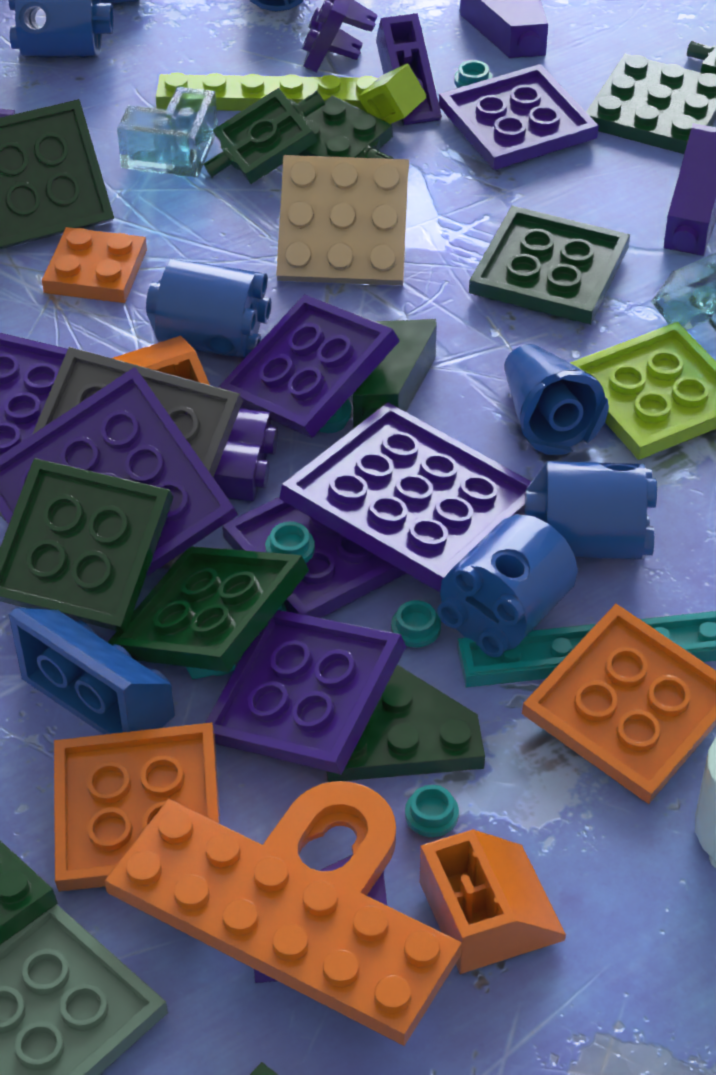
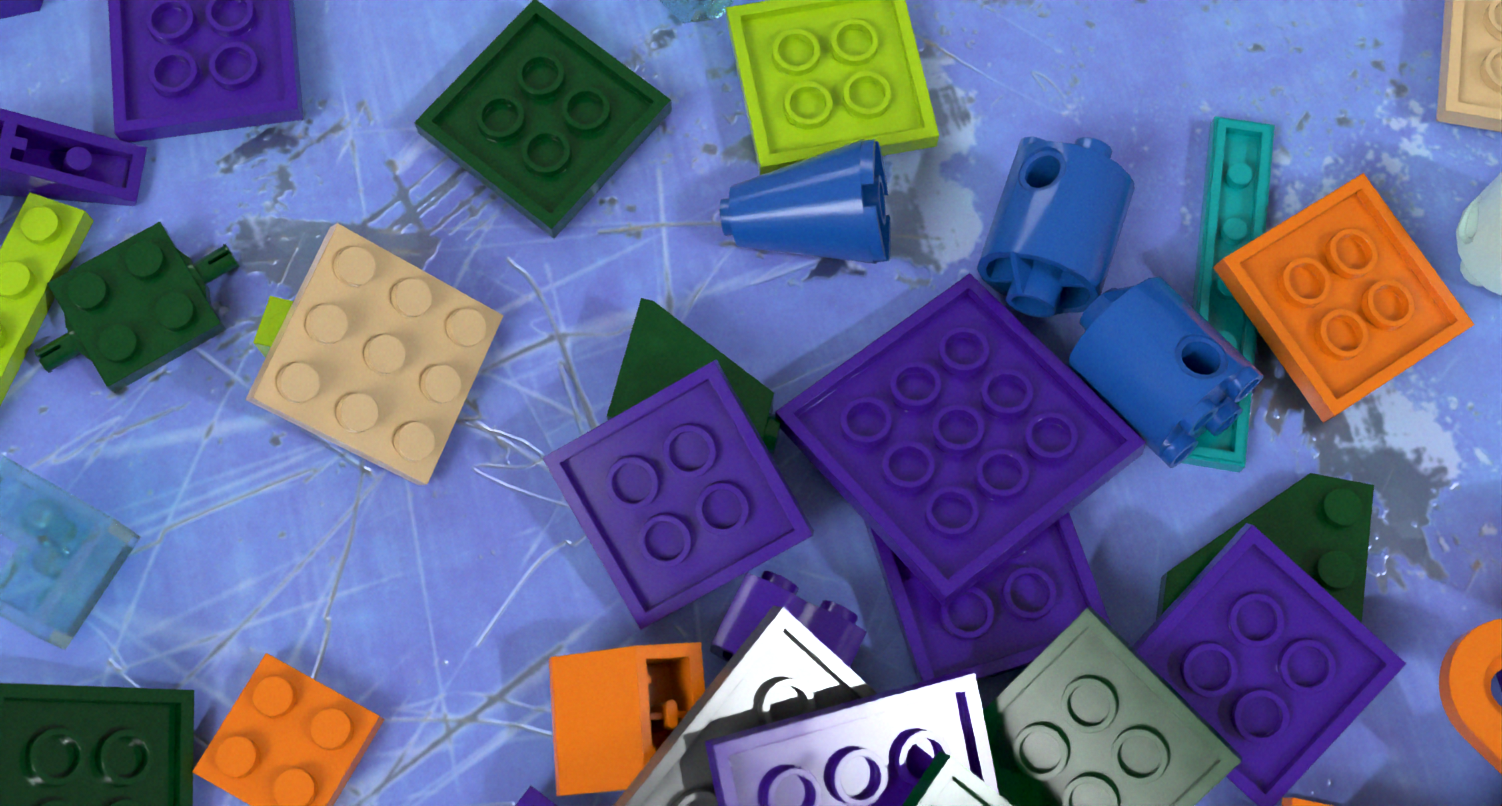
camera: 75 degrees left, 25 degrees up
blue cylinder [146,259,272,358] -> none
dark green plate [203,88,325,184] -> none
teal plate [265,521,315,563] -> none
lime panel [357,63,426,124] -> none
teal plate [391,600,441,647] -> none
teal plate [405,785,459,837] -> none
teal plate [454,60,492,88] -> none

